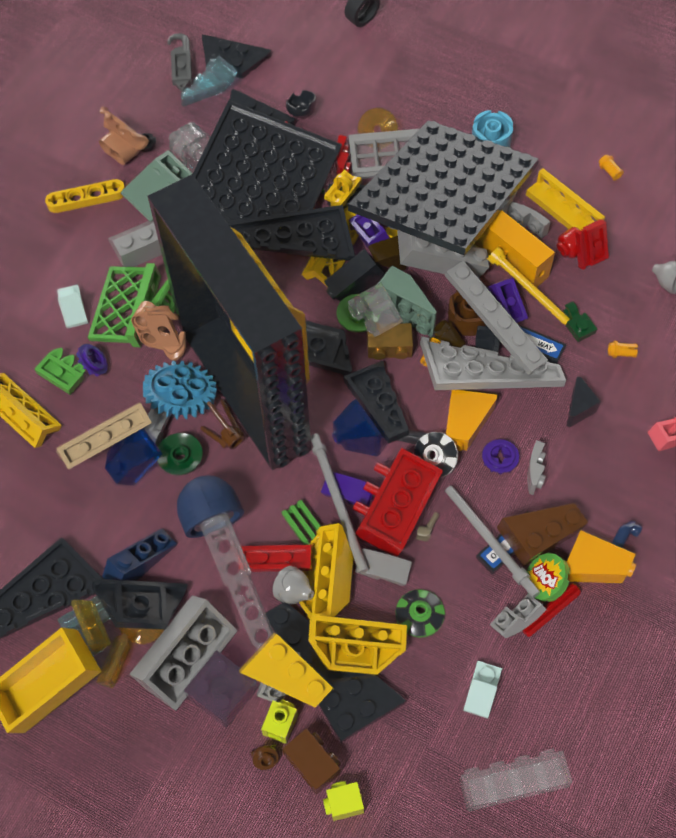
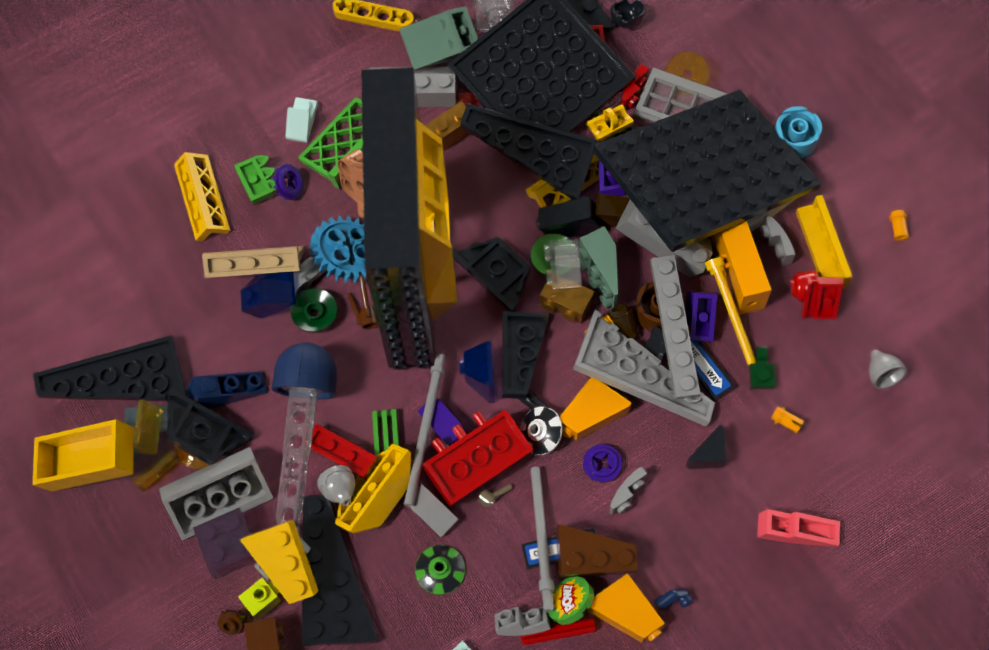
camera: 30 degrees right, 5 degrees up
yellow wedge [309,615,407,675] -> none

